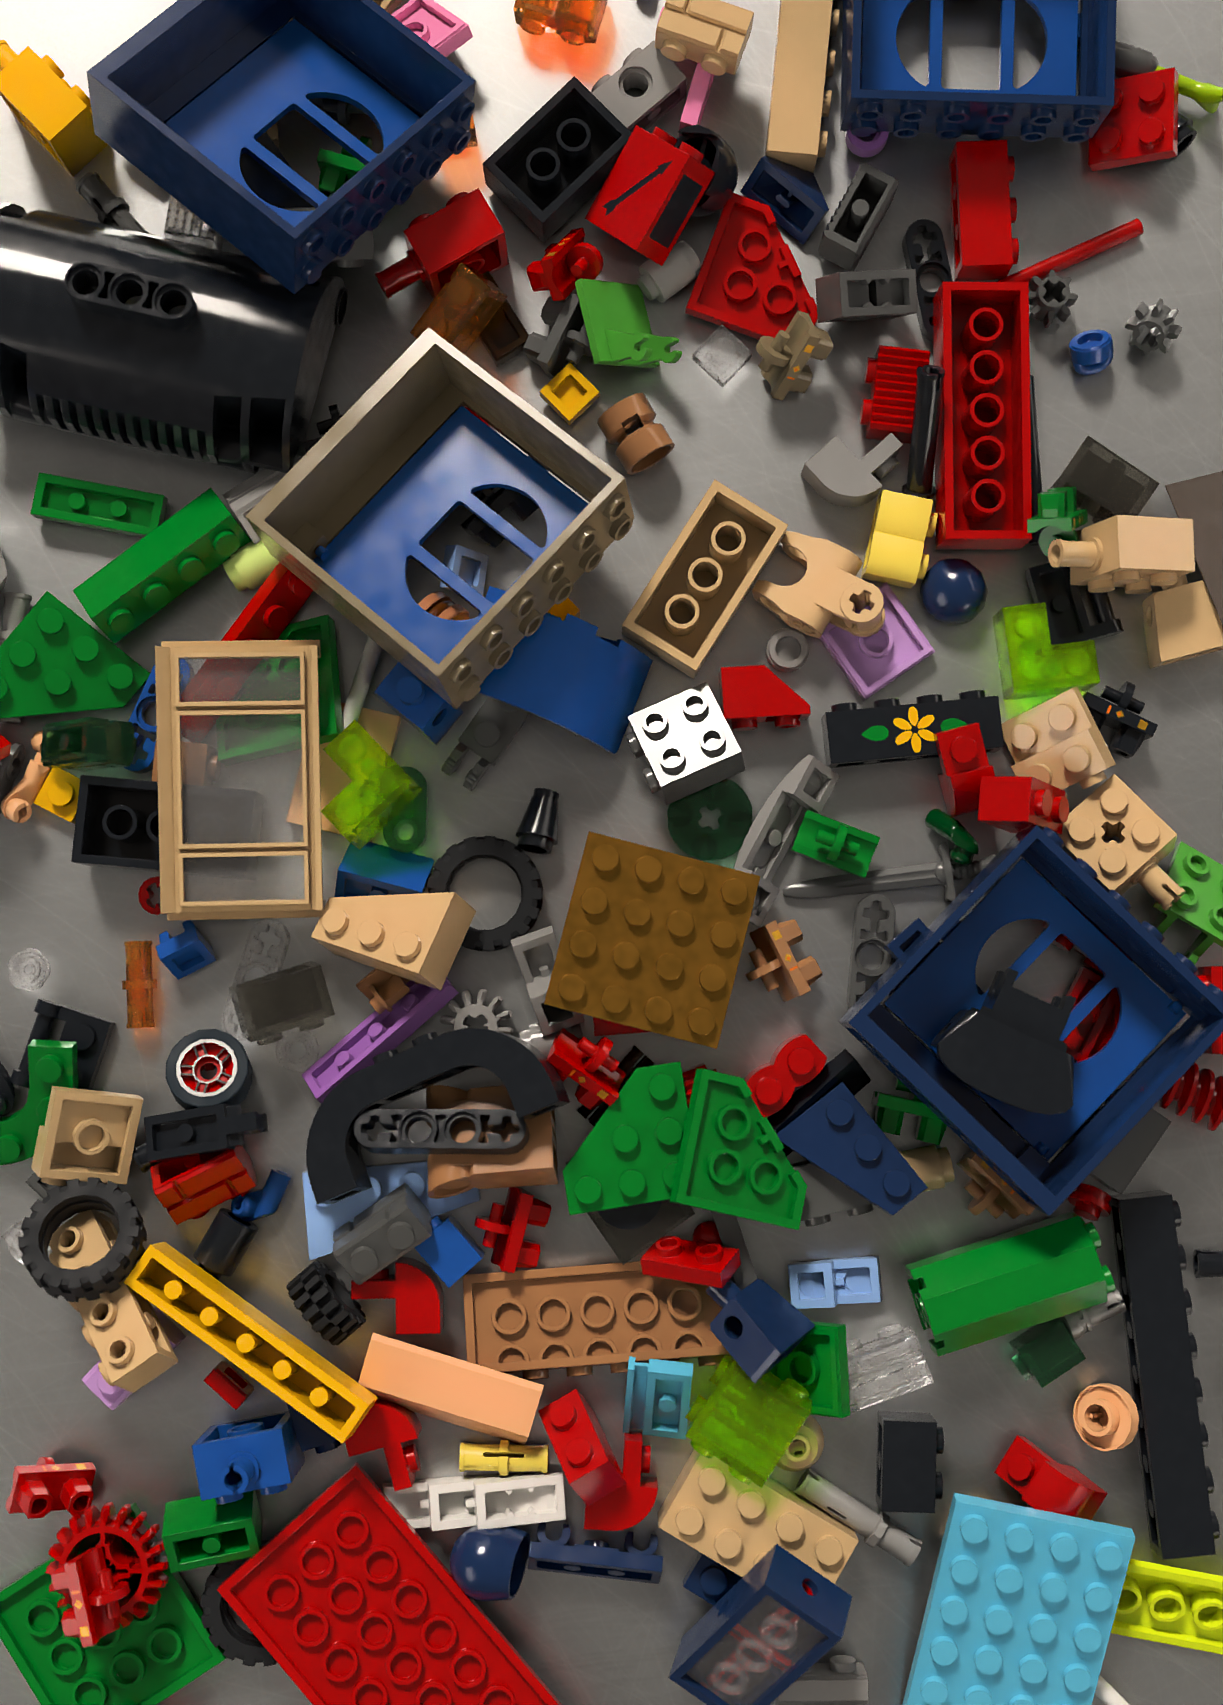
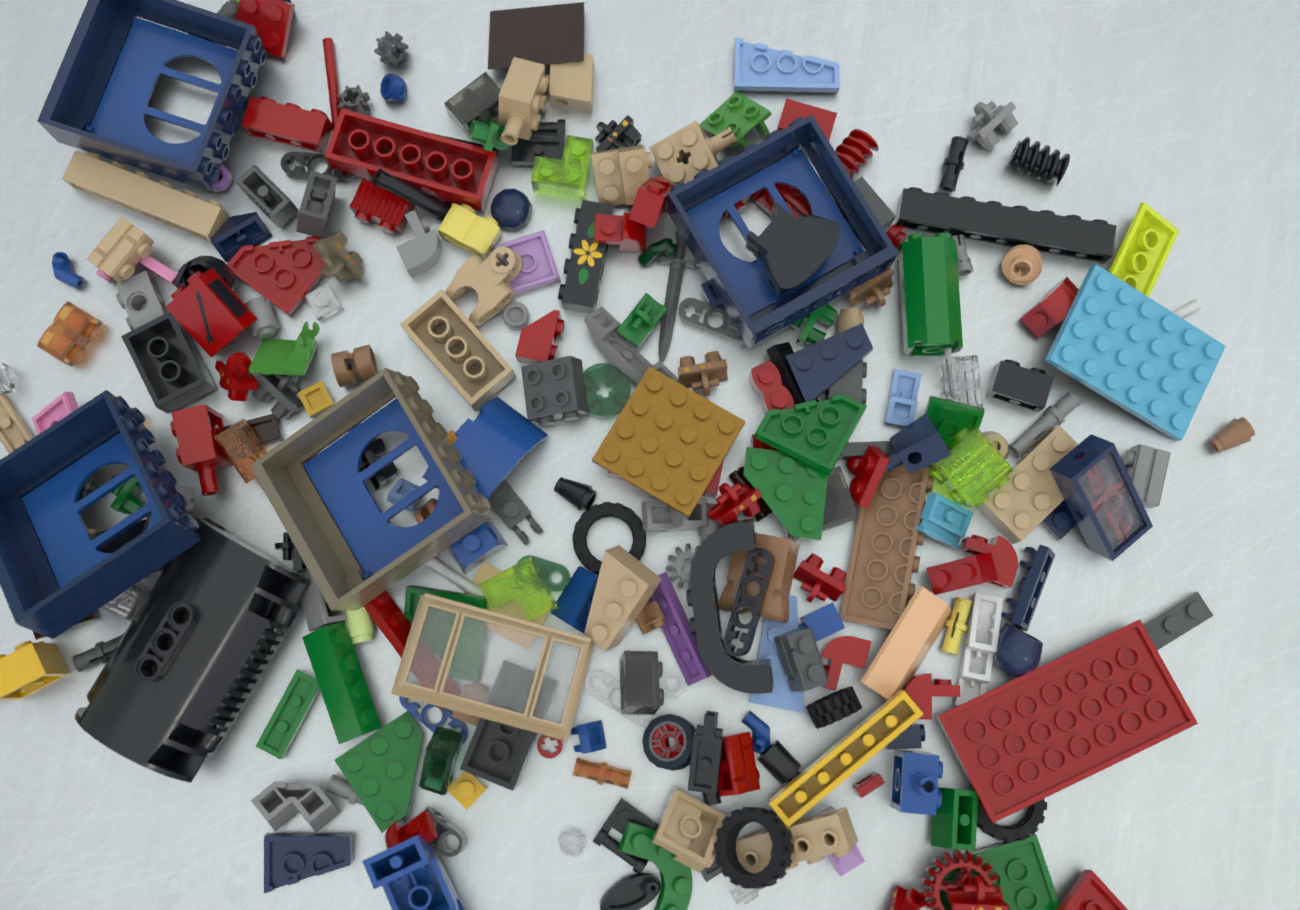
camera: 75 degrees left, 5 degrees down
light nougat arm [0,730,66,823] -> none
clear green brick [1008,1318,1086,1388] -> none

